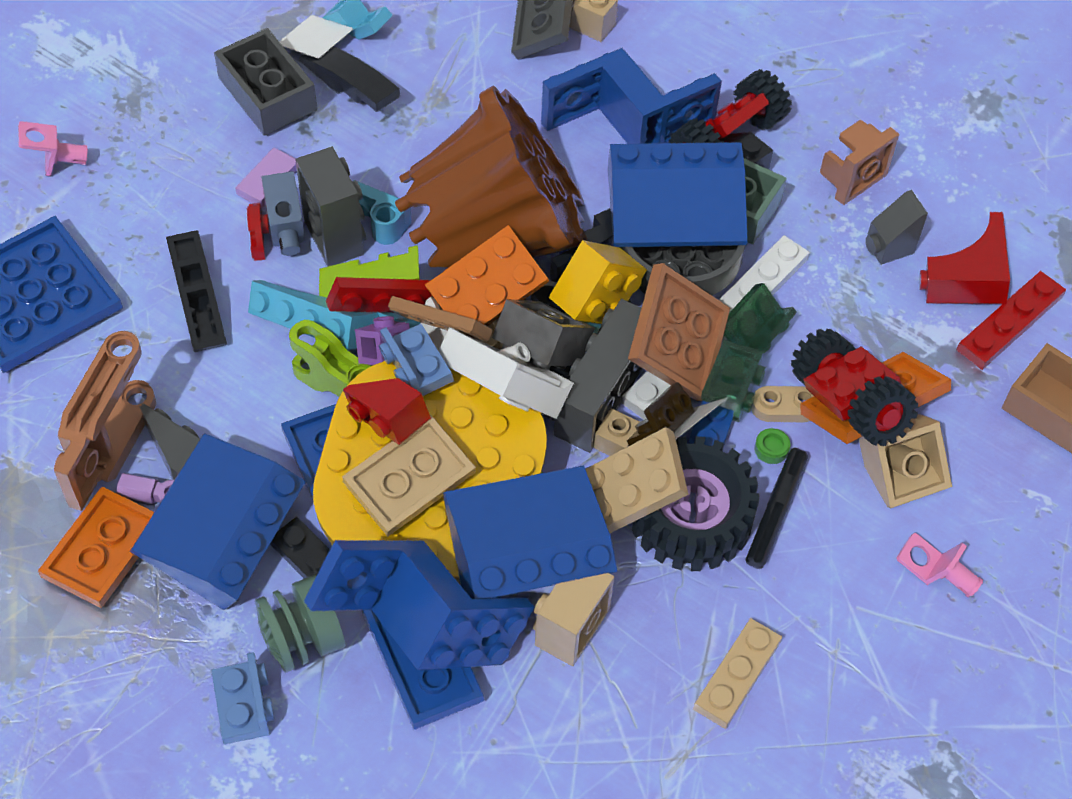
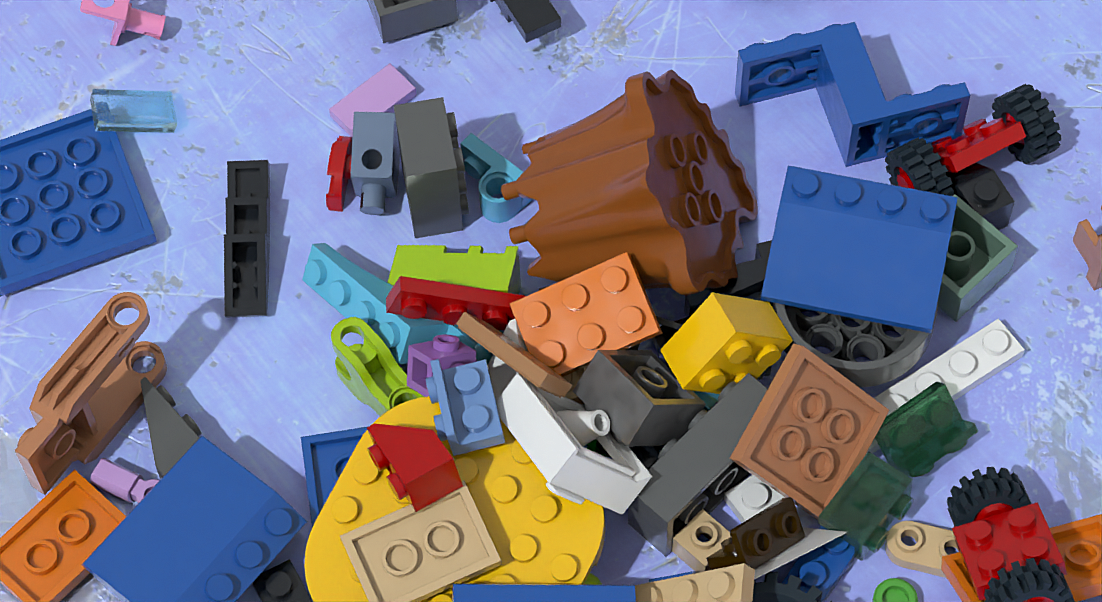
camera: 20 degrees right, 5 degrees up
none -> clear light blue tile [90,89,177,133]

